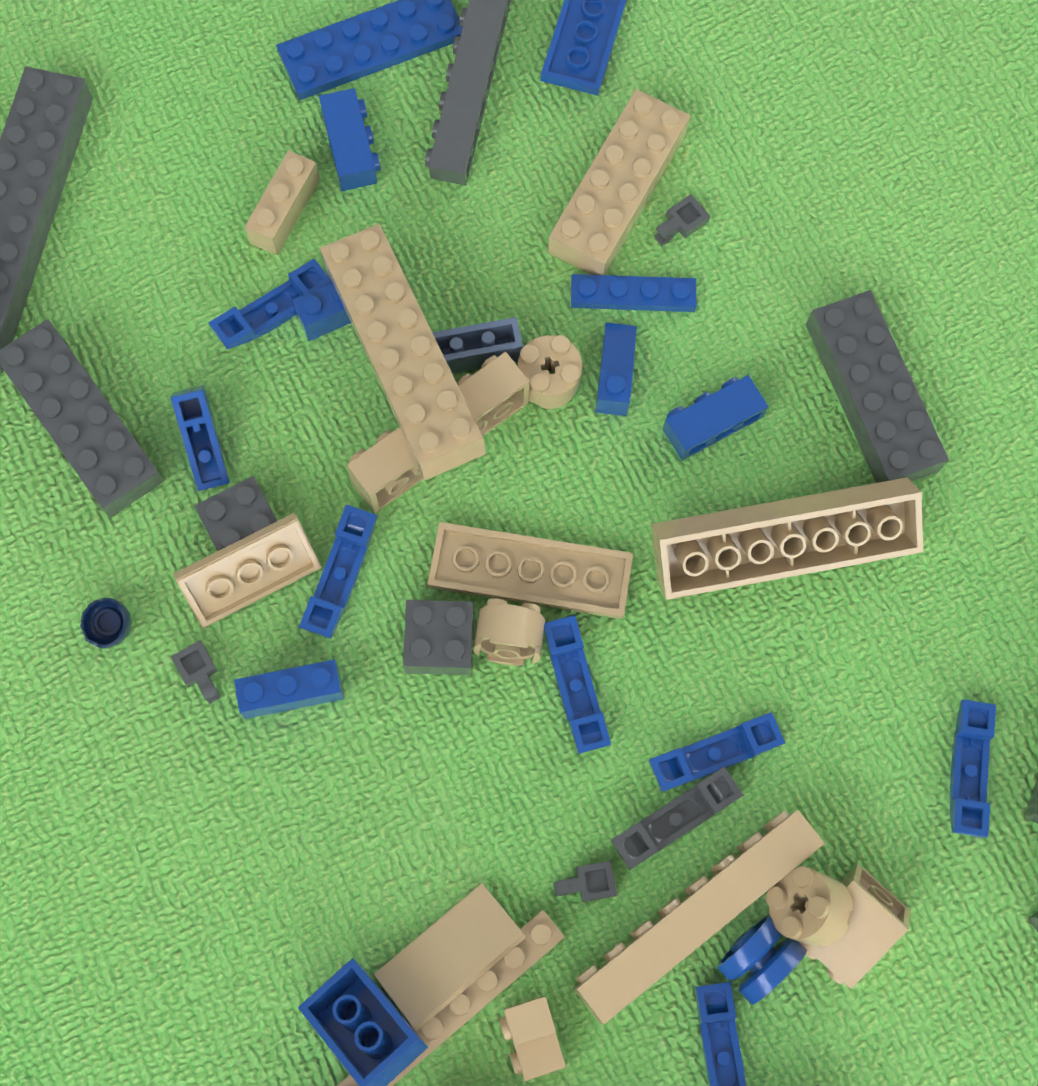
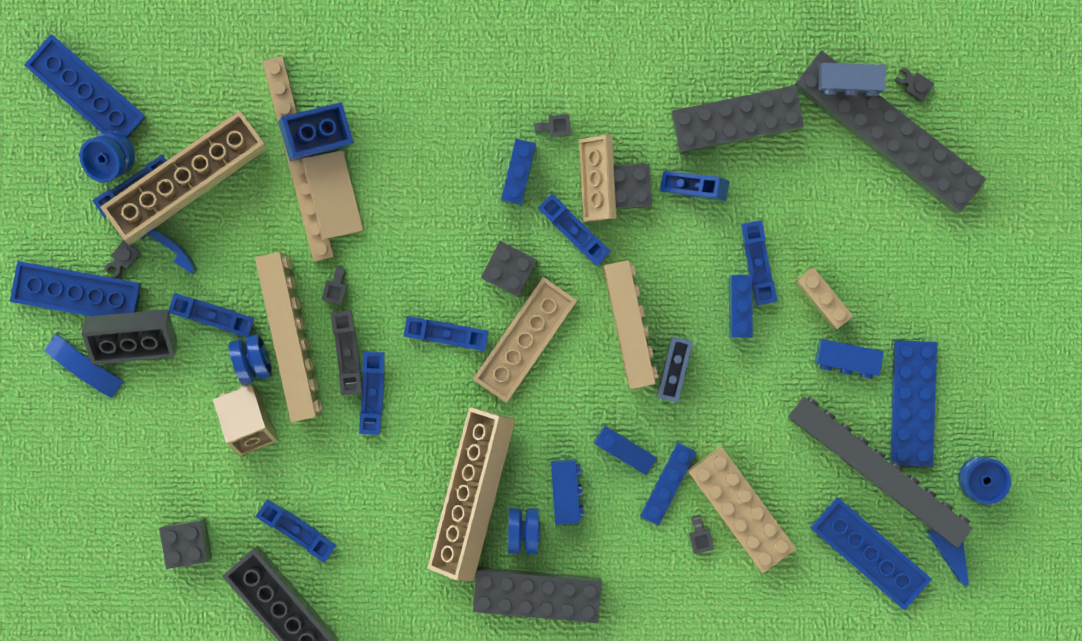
camera: 120 degrees right, 15 degrees up
dark blue hair [80,598,133,649] -> none
tan brick [319,224,486,481] -> none
tan brick [473,598,545,666] -> none
tan brick [499,996,566,1081] -> none
tan brick [518,335,582,409] -> none
tan brick [766,866,853,947] -> none
none -> blue wheel [508,508,540,554]

